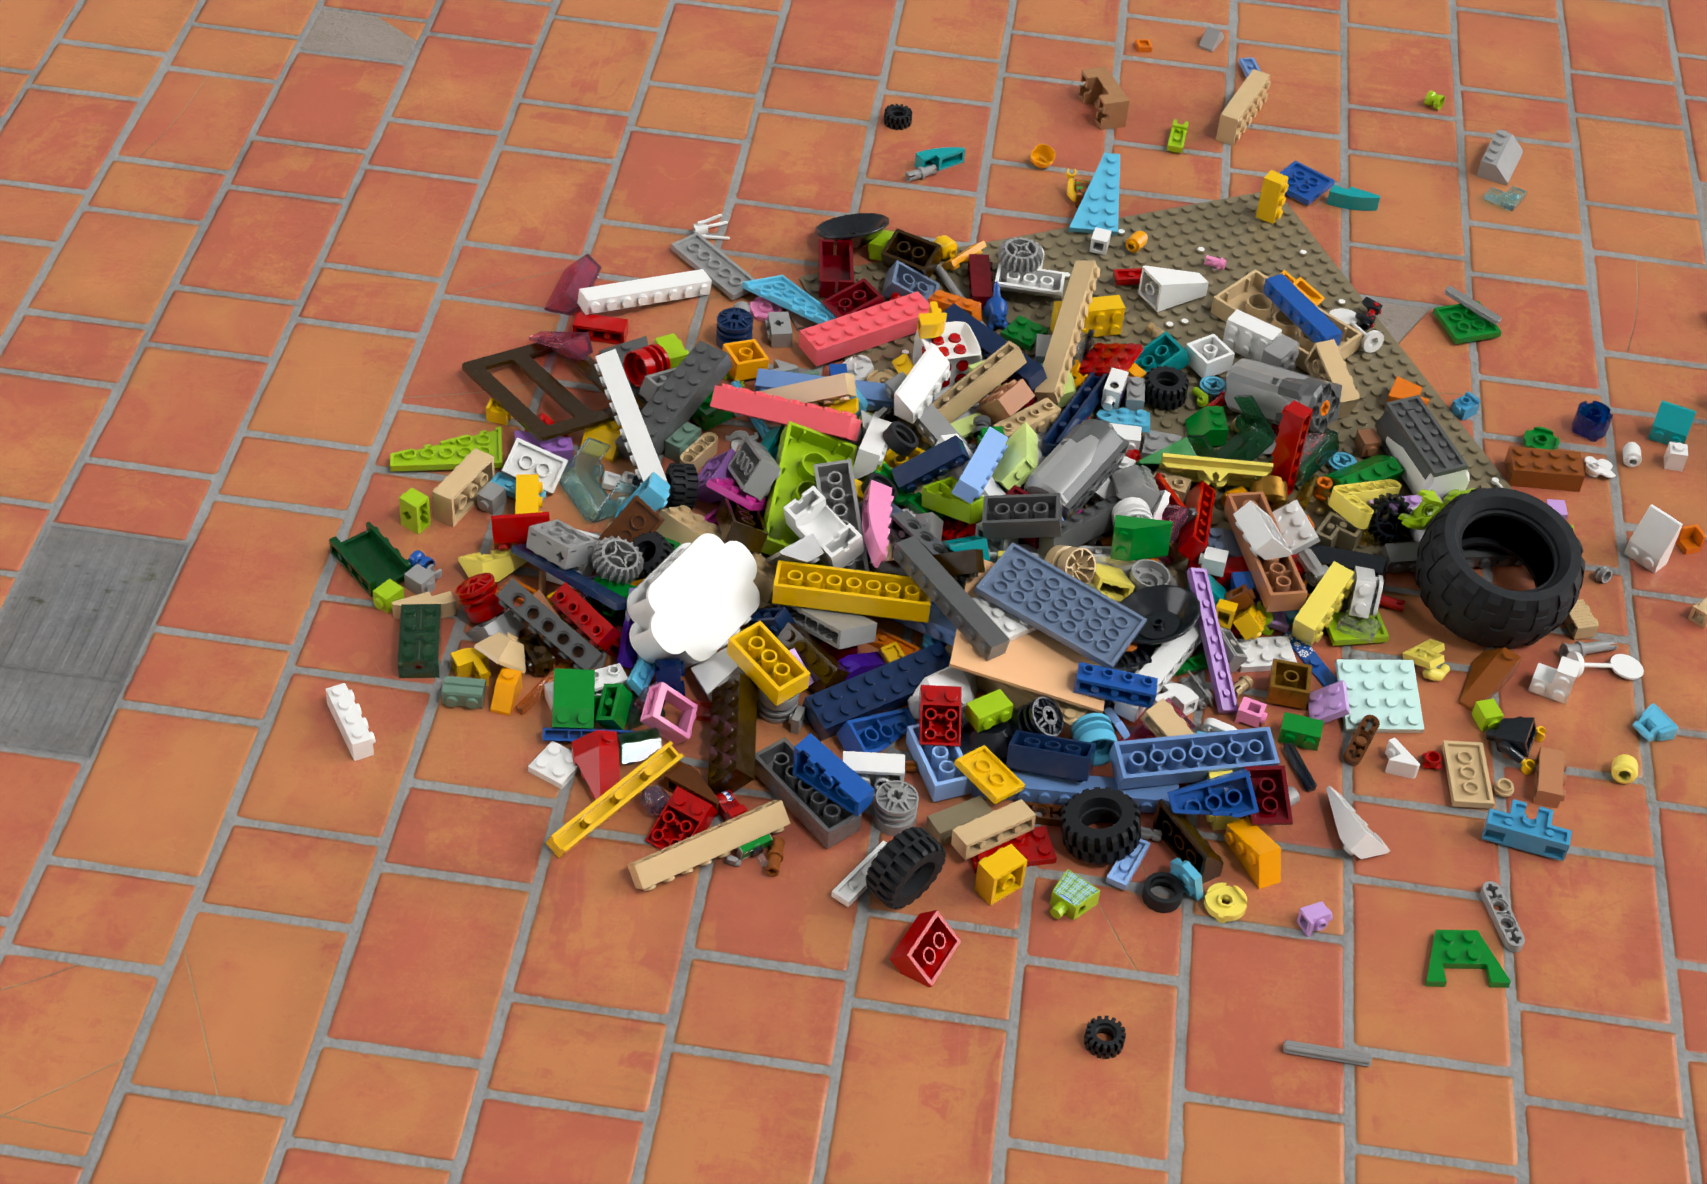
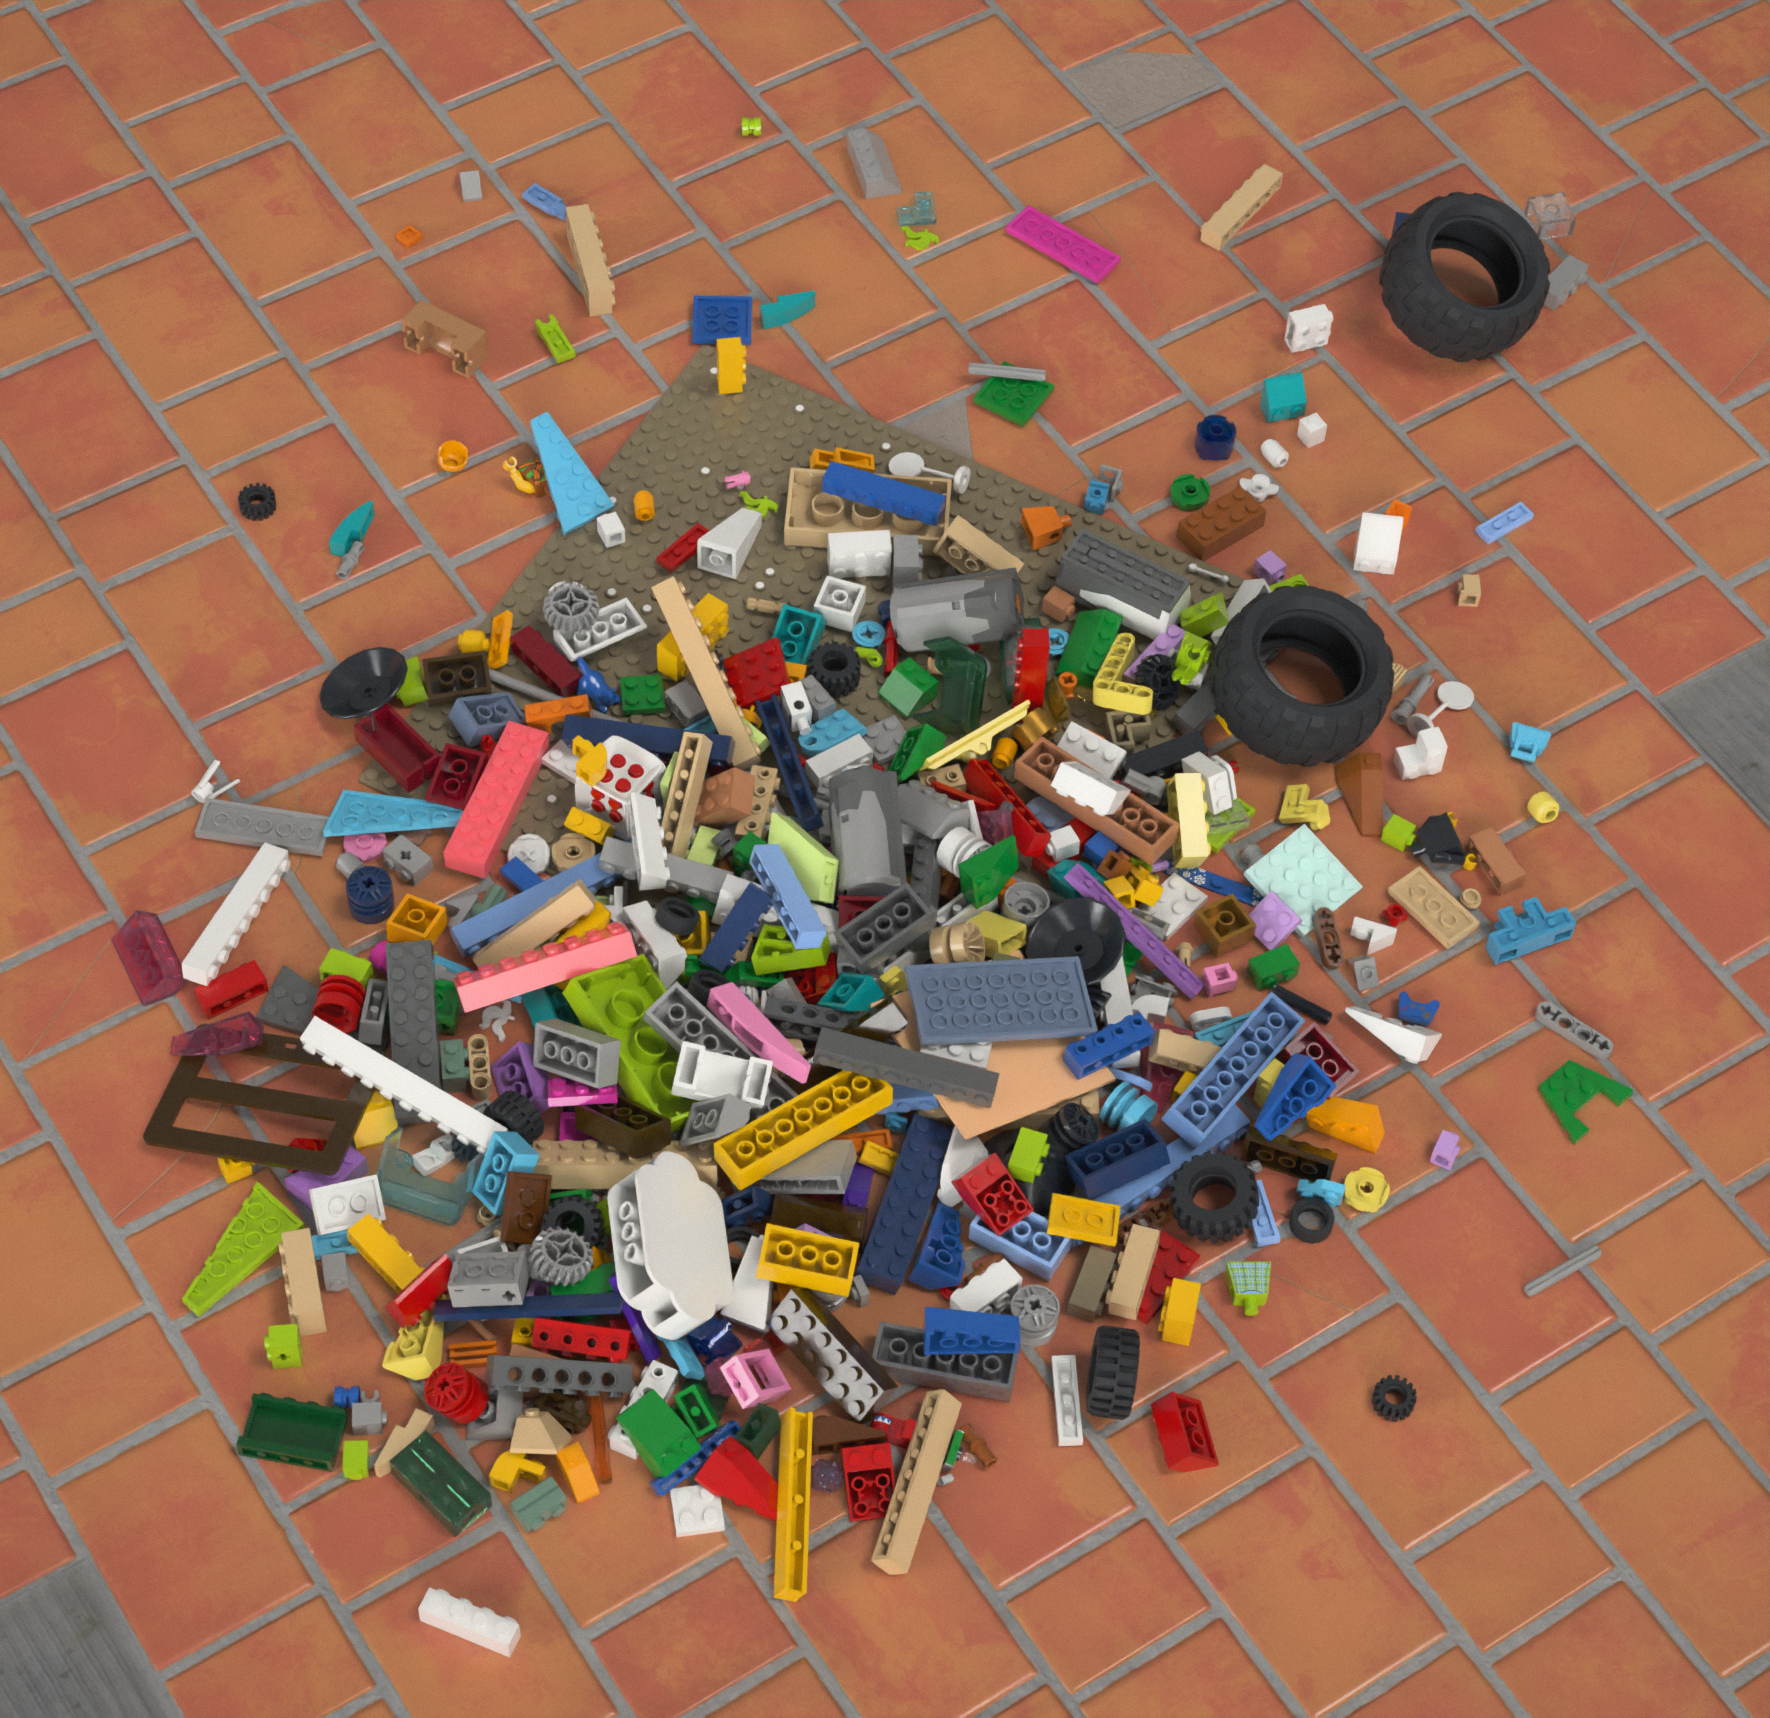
camera: 40 degrees left, 10 degrees up
black piece [1355,297,1383,331] -> none
none -> lime piece [739,491,778,518]
none -> lime piece [901,226,939,250]
none -> dark pink plate [1006,205,1121,284]
none -> light grey bracket [1099,464,1124,502]
none -> light grey bracket [1346,955,1379,990]
none -> blue piece [1398,992,1440,1026]

